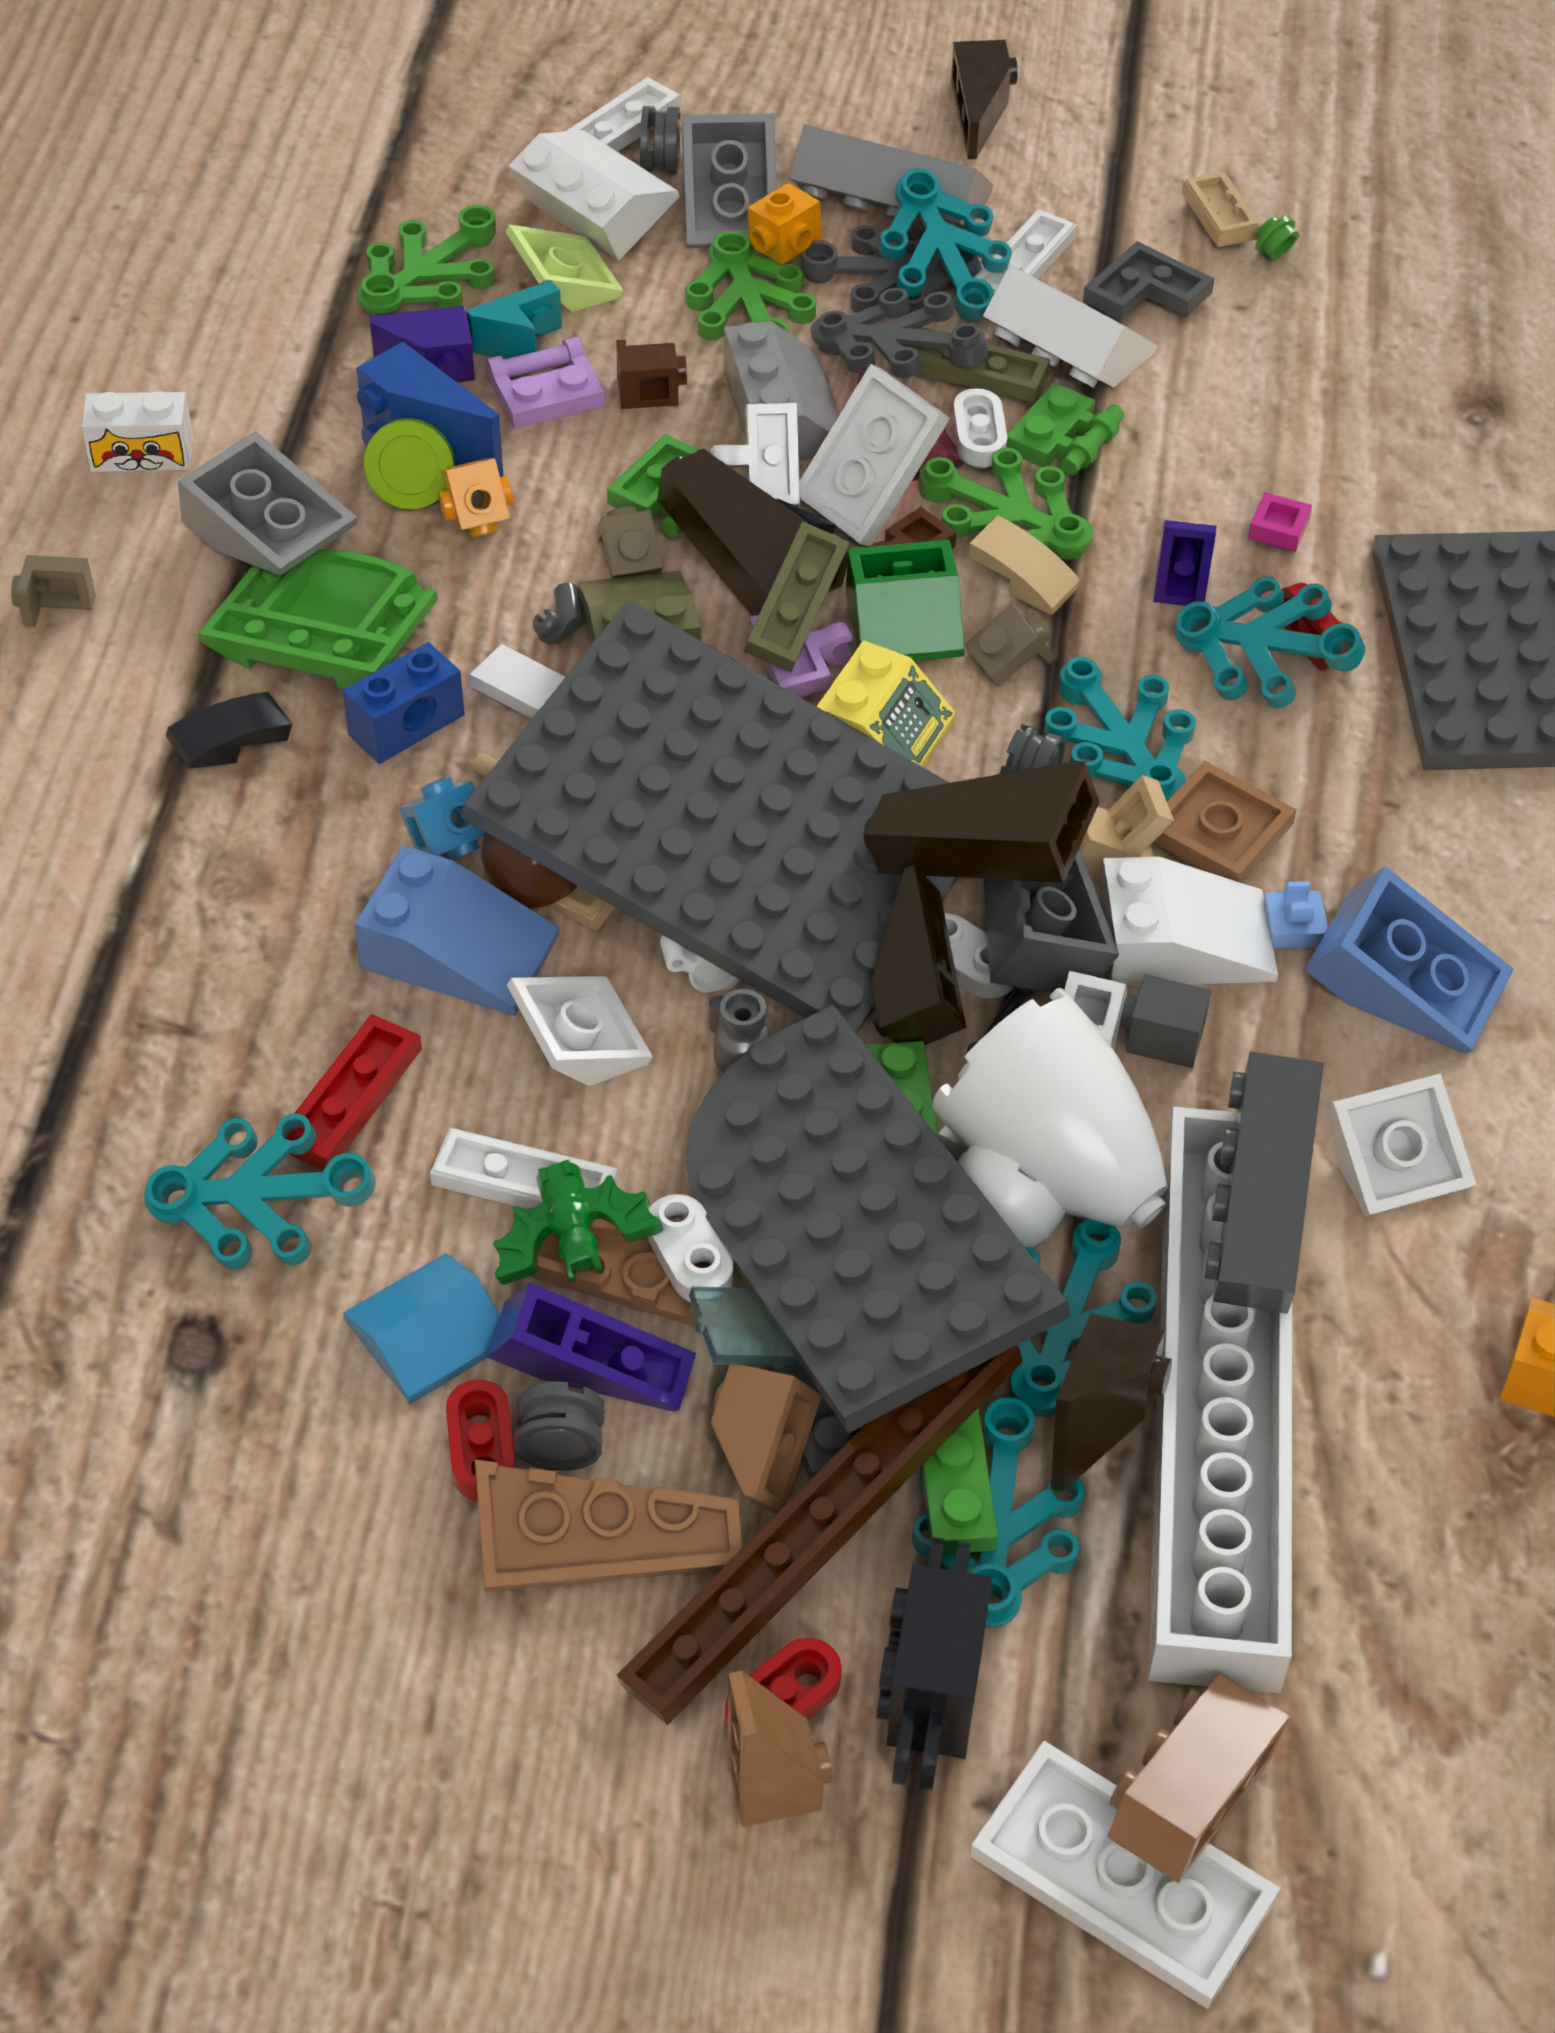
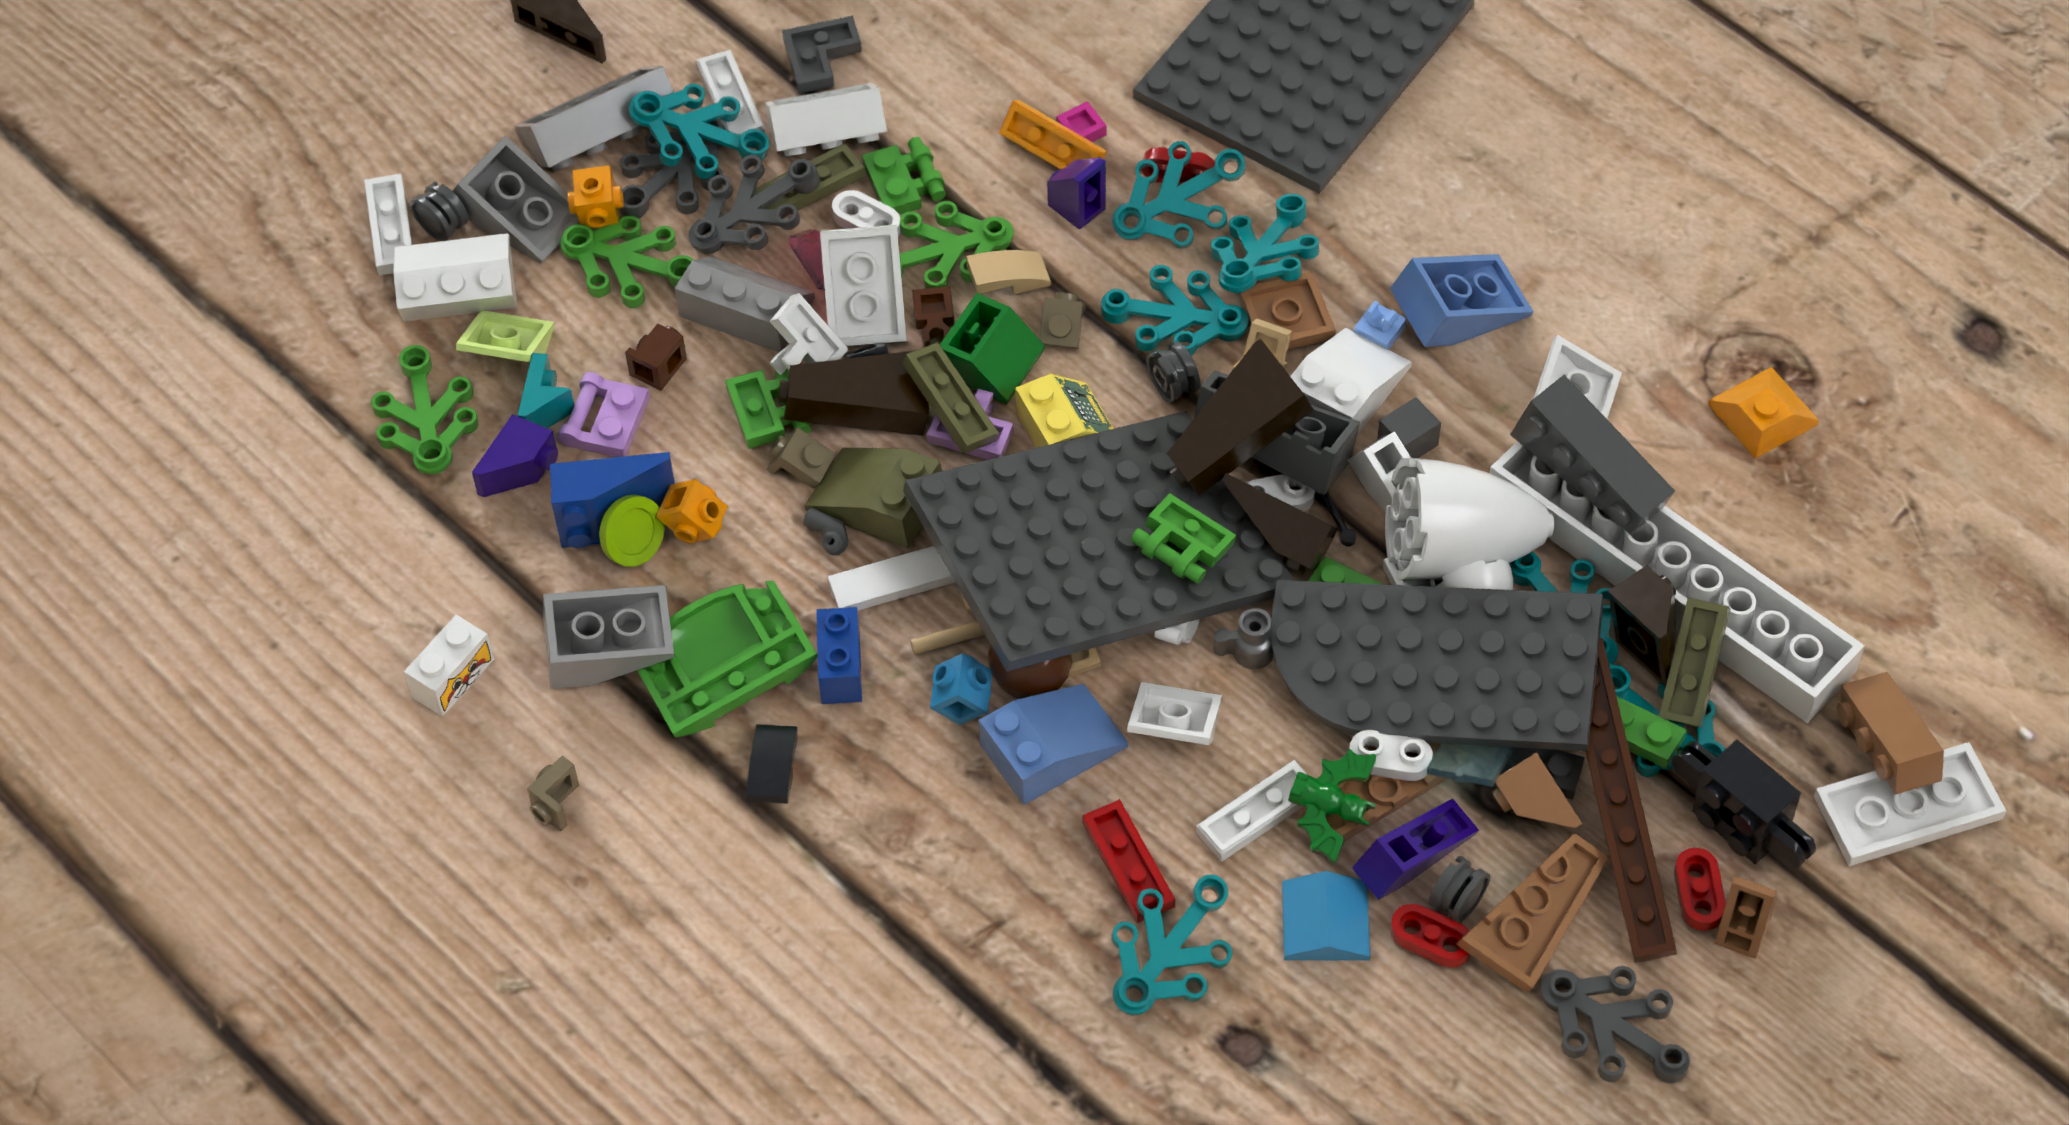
camera: 50 degrees left, 5 degrees up
none -> light orange tile [999,100,1108,169]
none -> bright green plate [1130,493,1236,584]
none -> teal plant [1211,194,1319,293]
none -> dark grey plant [1540,966,1690,1084]
none -> olive plate [1659,598,1731,729]

